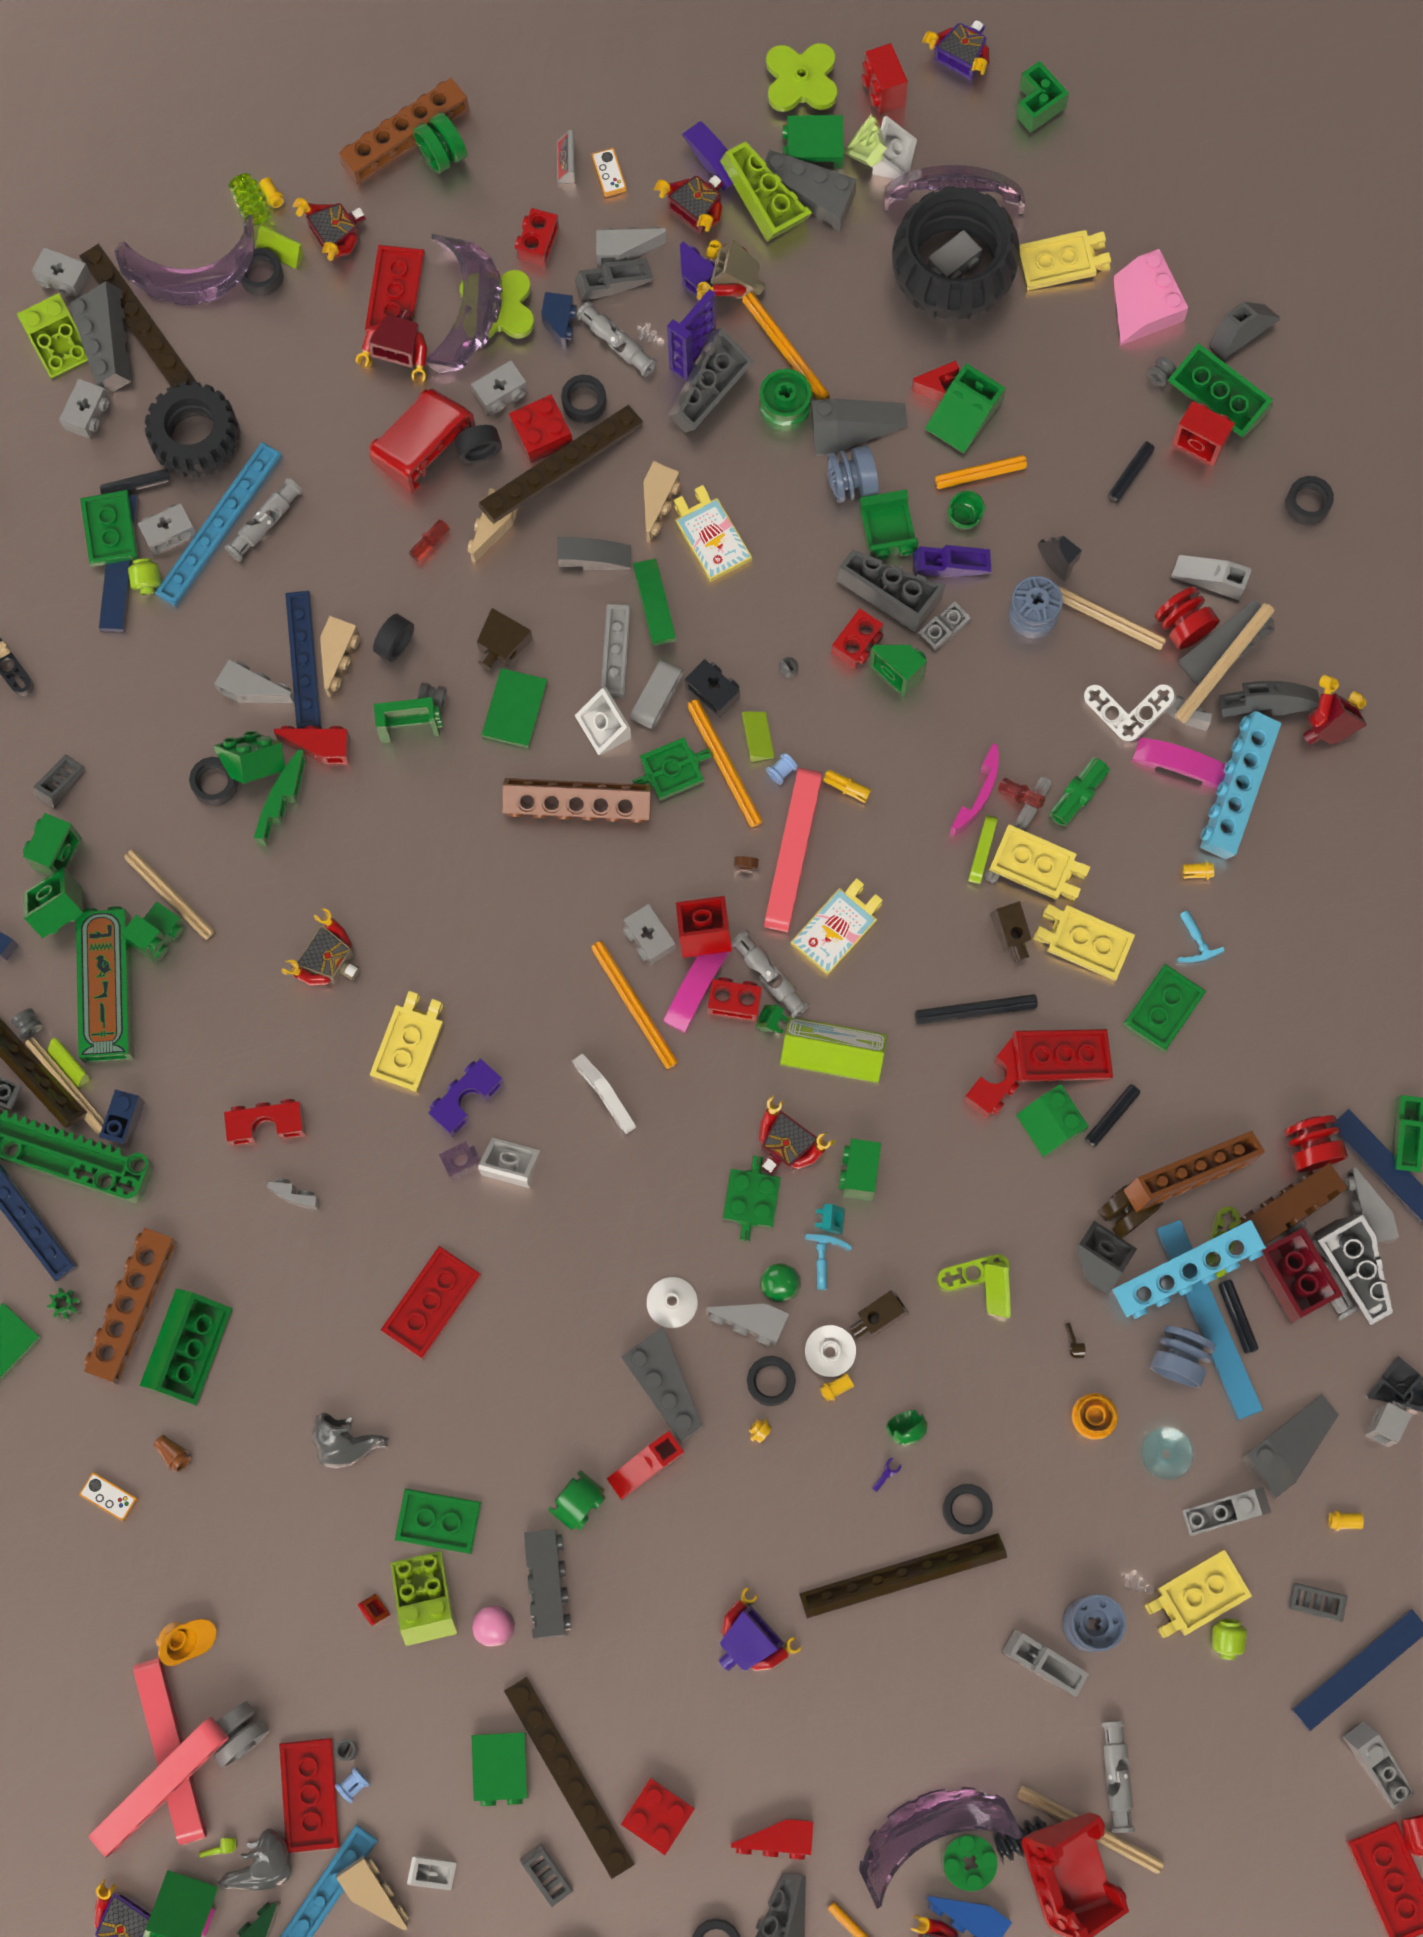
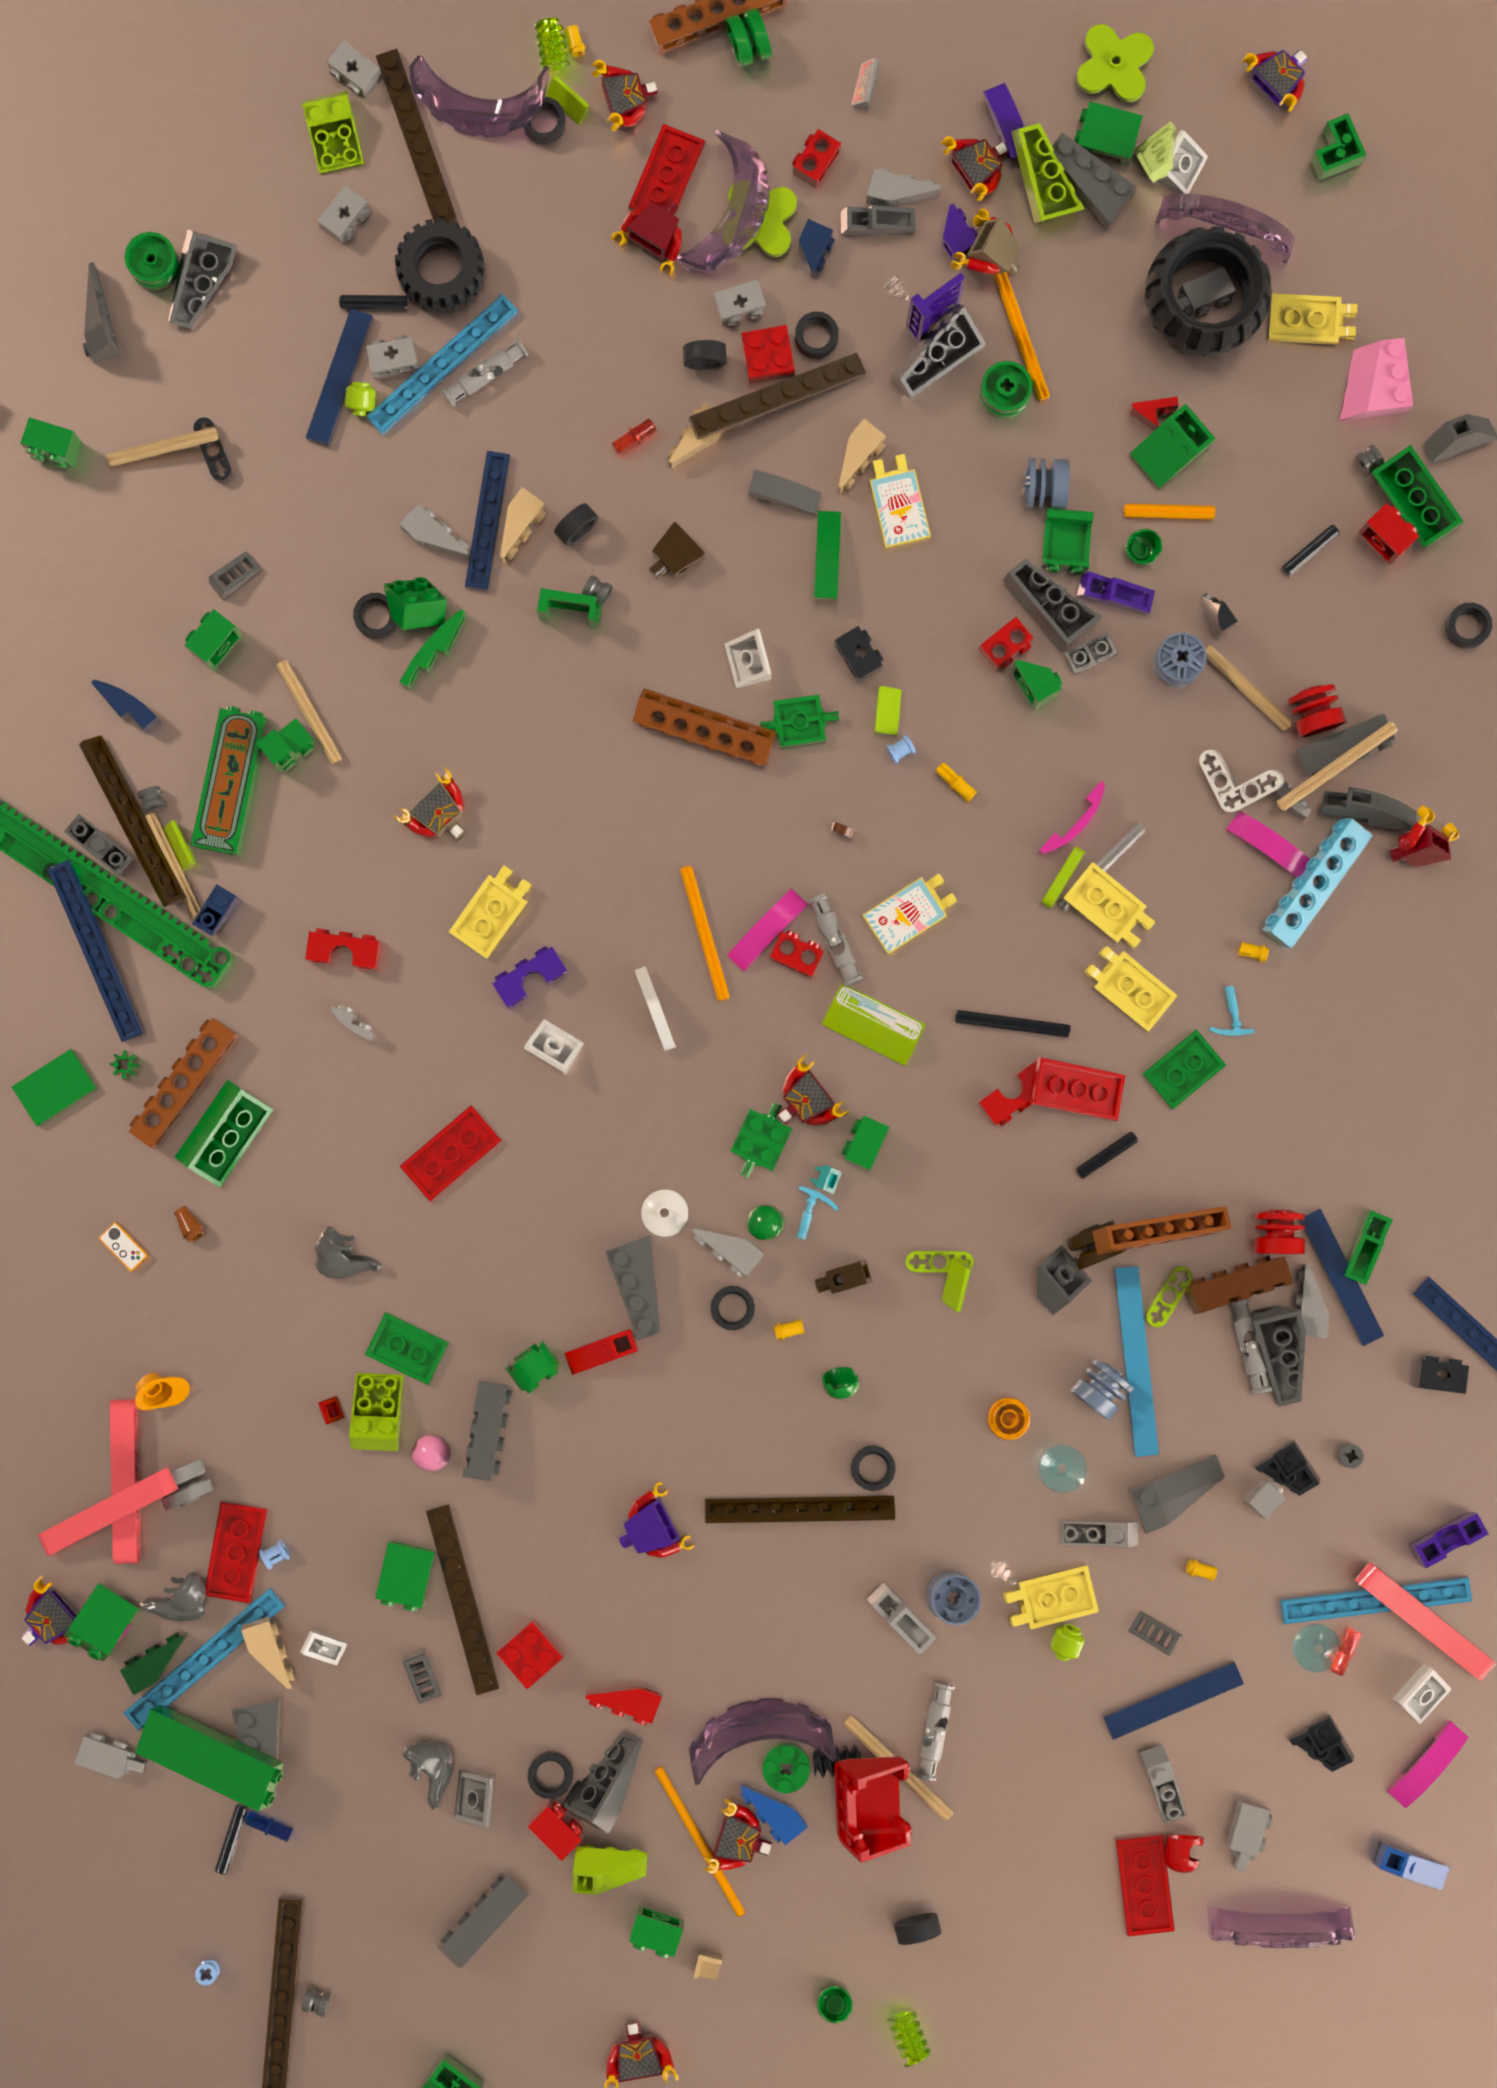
camera: 10 degrees right, 10 degrees up
green brick [23,867,83,939] -> none
dark grey wedge [69,281,131,392] -> none
green tile [80,490,139,567] -> none
lime hand [199,1838,236,1858] -> none
red slope [274,726,350,764] -> none
dark grey hinge [335,1739,358,1761] -> none
red windscreen [369,388,476,495] -> none
clear purple brick [439,1141,480,1181] -> none
green tile [481,668,548,749] -> none
light grey piece [576,301,658,377] -> none
tile [591,148,627,198] -> none
light grey tile [600,604,631,699] -> none
light grey brick [623,904,676,966] -> none
light grey beam [630,659,684,730] -> none
red brick [676,896,732,958] -> none
light orange axle [687,699,762,828] -> none
yellow plate [749,1418,772,1443] -> none
green tile [755,1005,788,1033] -> none
coral beam [764,768,823,932] -> none
dark grey hinge [779,657,798,678] -> none
white dish [805,1325,856,1377] -> none
dark grey wedge [811,399,907,456] -> none
red brick [861,43,908,115] -> none
dark purple hand [872,1458,901,1492] -> none
dark brown torso [990,901,1032,962] -> none
clear red axle [998,778,1045,809] -> none
green slope [1016,1084,1089,1158] -> none
green piece [1049,757,1110,827] -> none
dark brown hand [1064,1323,1086,1358] -> none
medium azure brick [1112,1220,1267,1319] -> none
light grey slope [1171,555,1252,601] -> none
black axle [1219,1279,1259,1354] -> none
dark red slope [1255,1227,1343,1324] -> none

